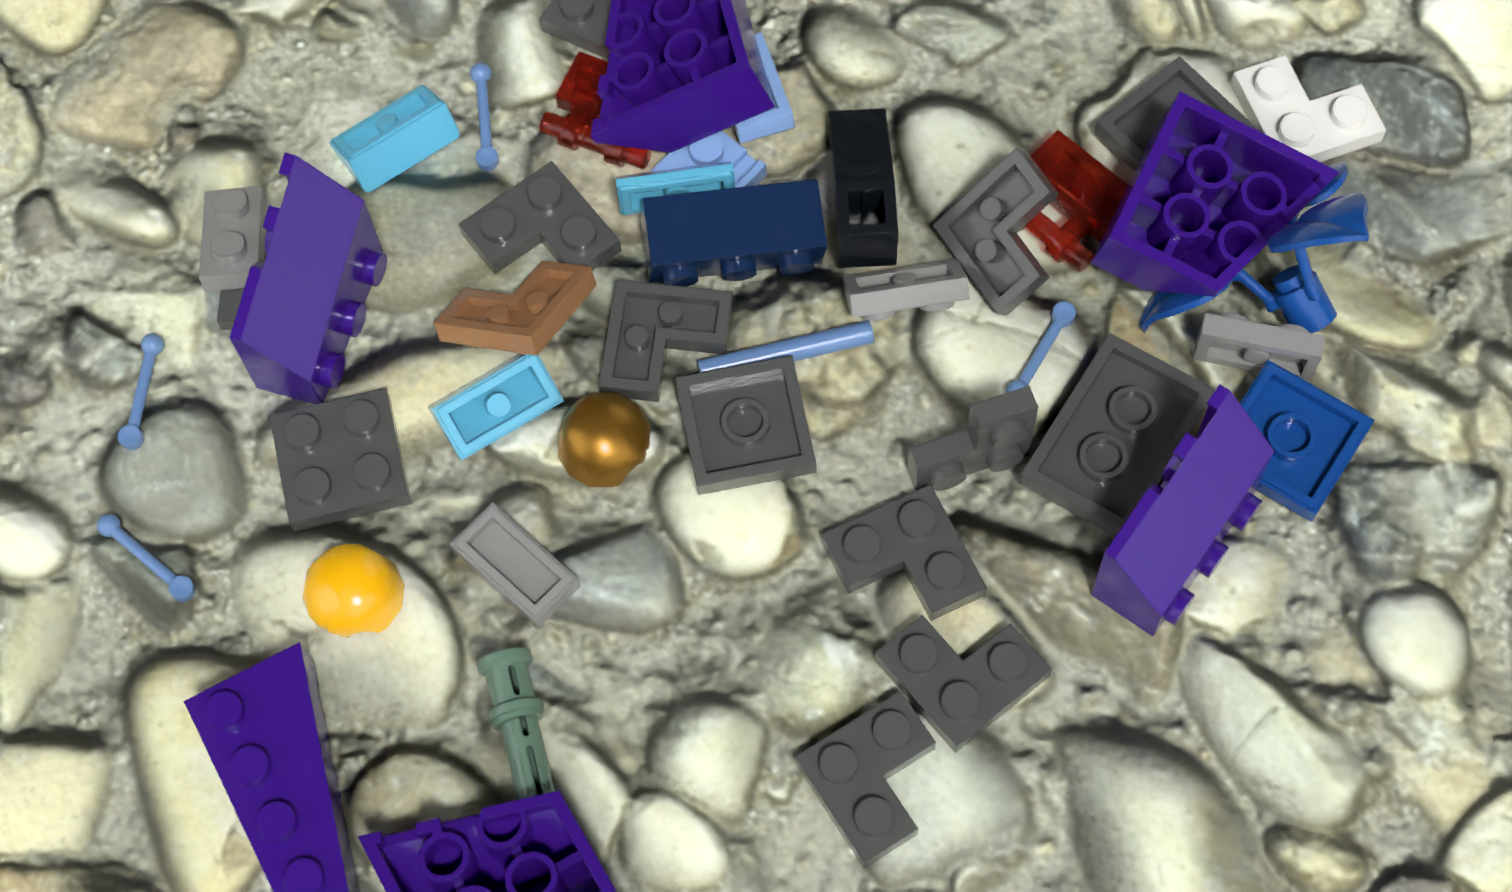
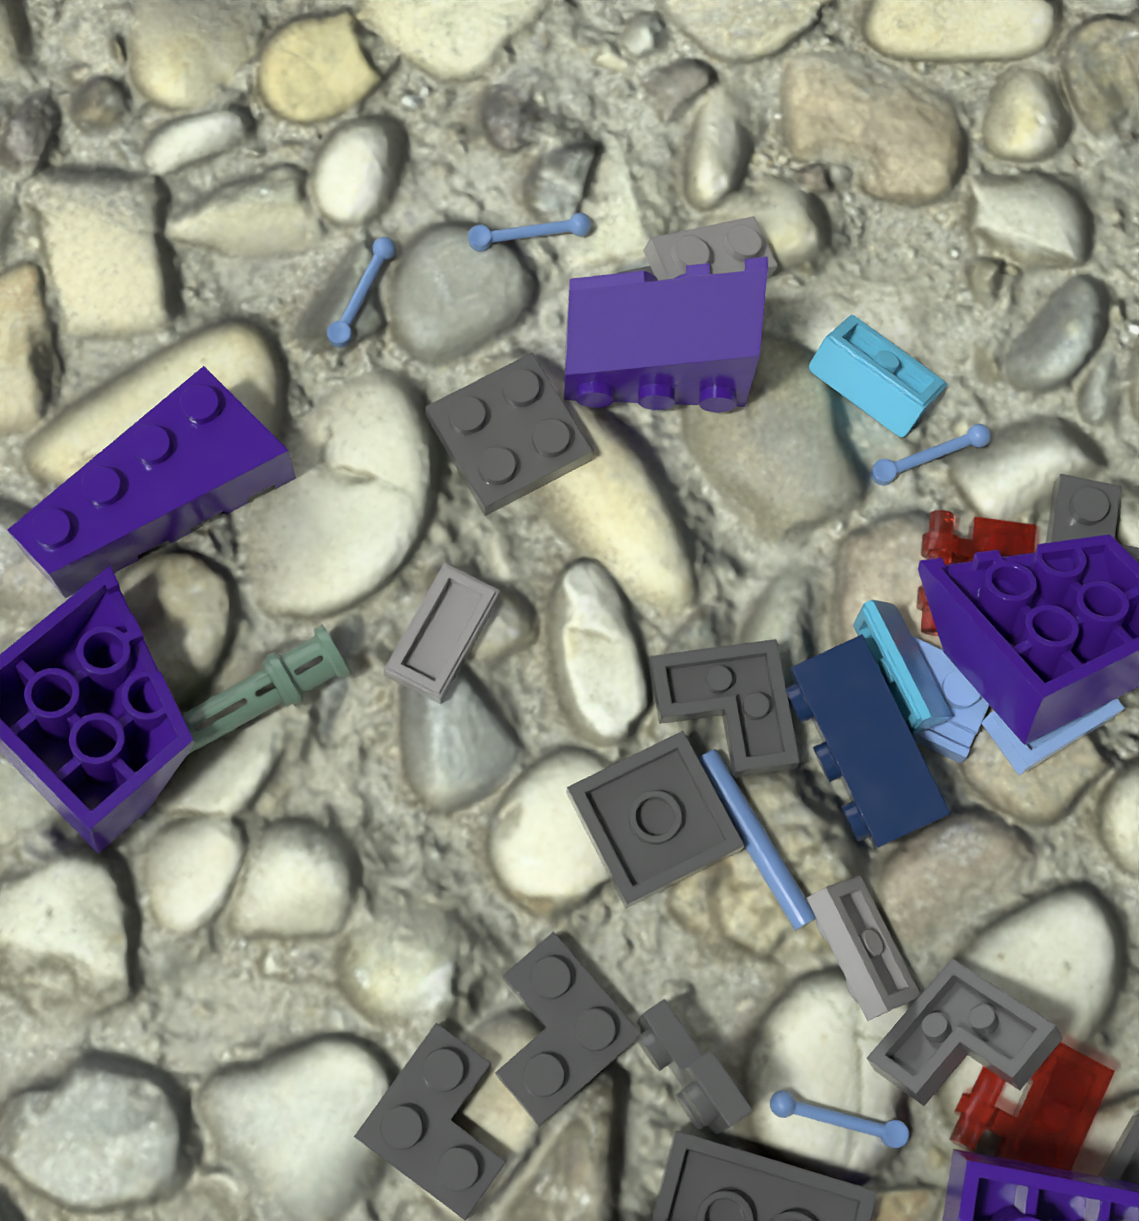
camera: 65 degrees right, 5 degrees up
yellow hair [302,544,405,638] -> none
medium azure slope [428,354,564,461] -> none
medium nougat plate [433,260,597,356] -> none
dark grey plate [459,161,622,274] -> none
pearl gold hair [558,391,651,487] -> none
dark grey plate [795,691,936,869] -> none
black slope [829,108,898,268] -> none

